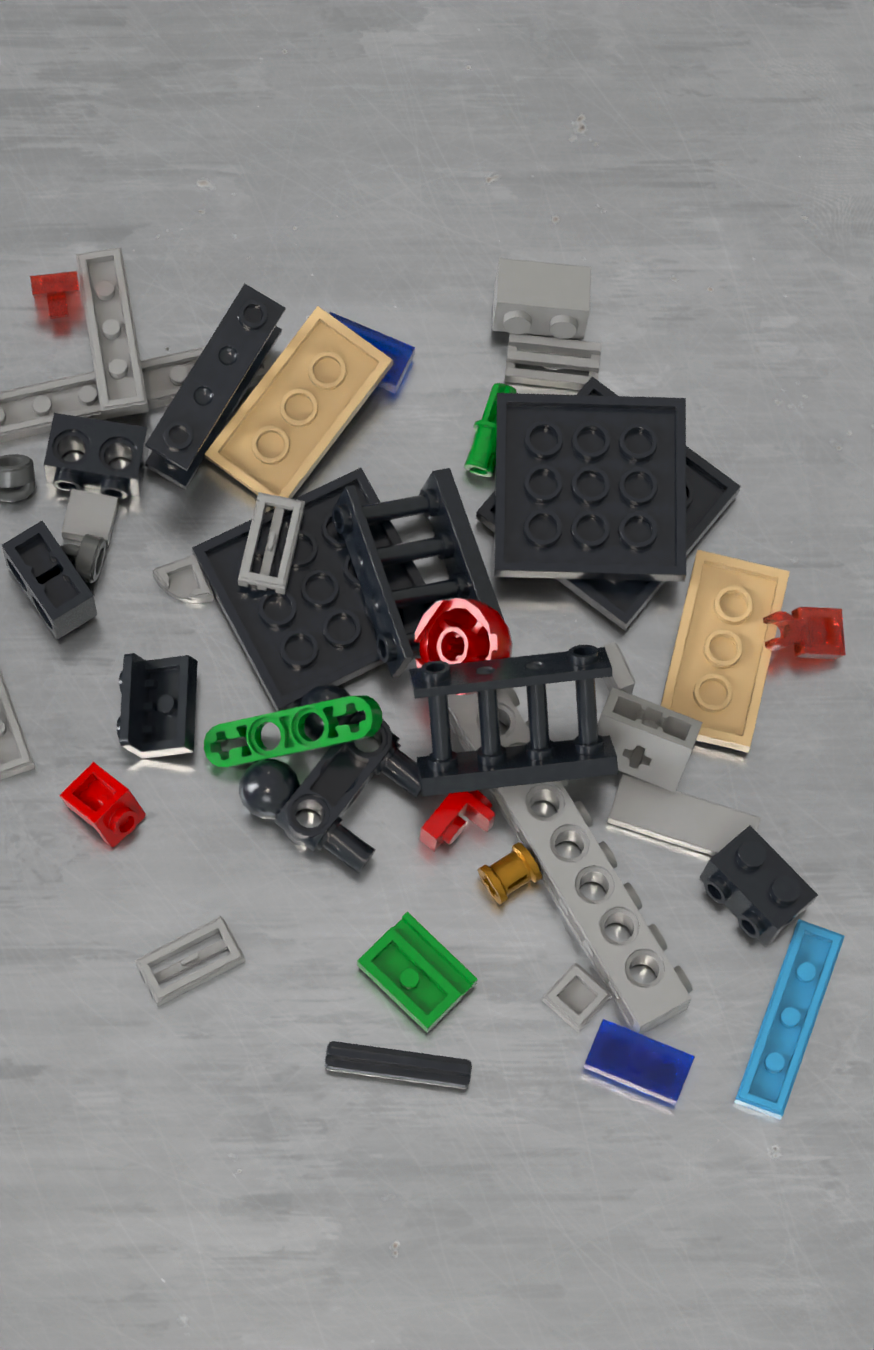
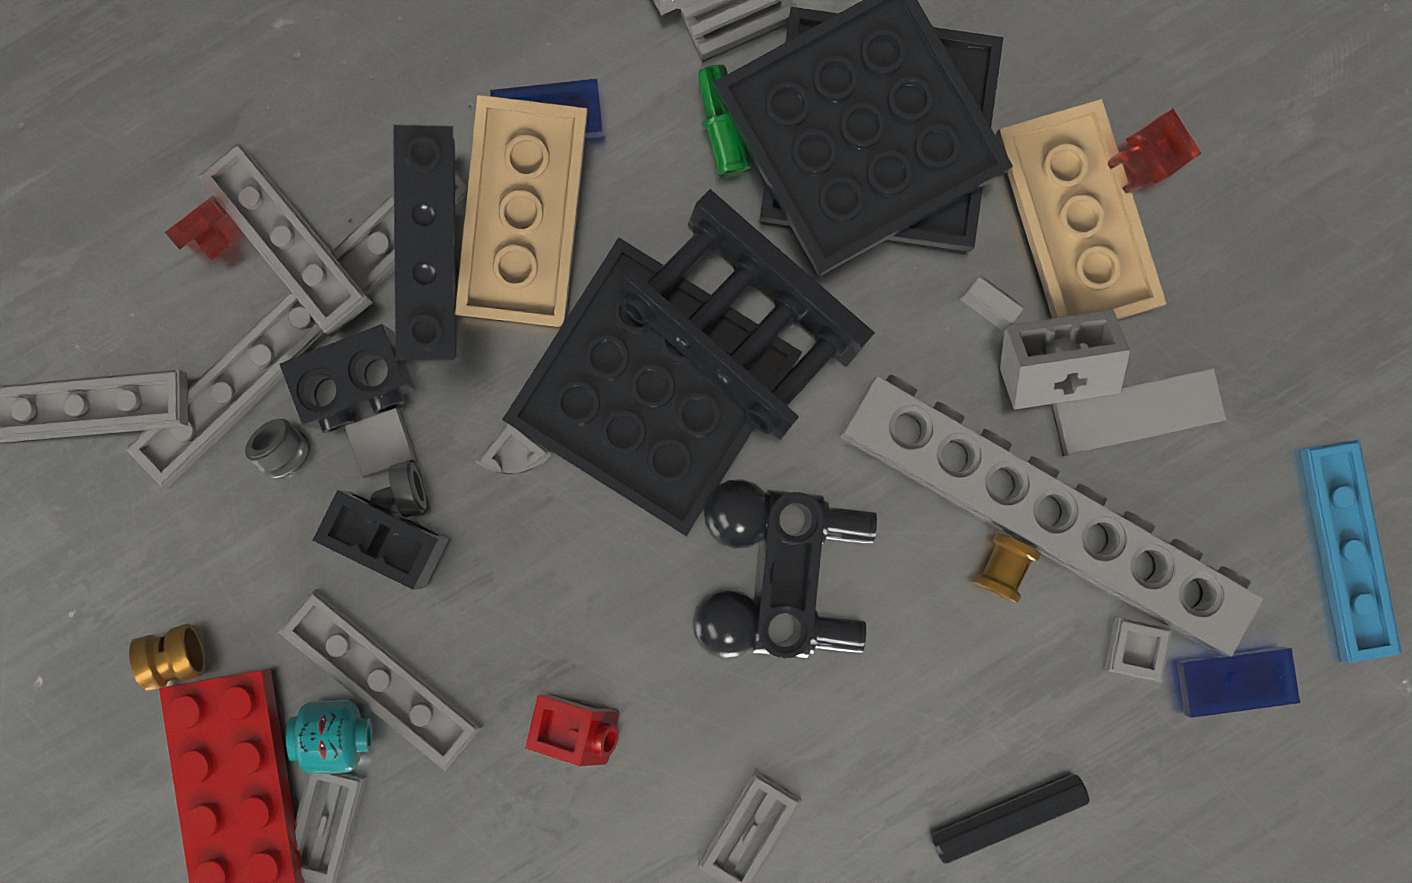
camera: 25 degrees left, 15 degrees up
black bracket [116,653,198,759] -> none
green beam [204,695,382,767] -> none
light grey tile [238,492,305,595] -> none
green plate [357,912,478,1033] -> none
black fence [409,645,618,796] -> none
red cylinder [414,598,513,695] -> none
red bracket [419,790,496,852] -> none
black bracket [700,825,818,946] -> none

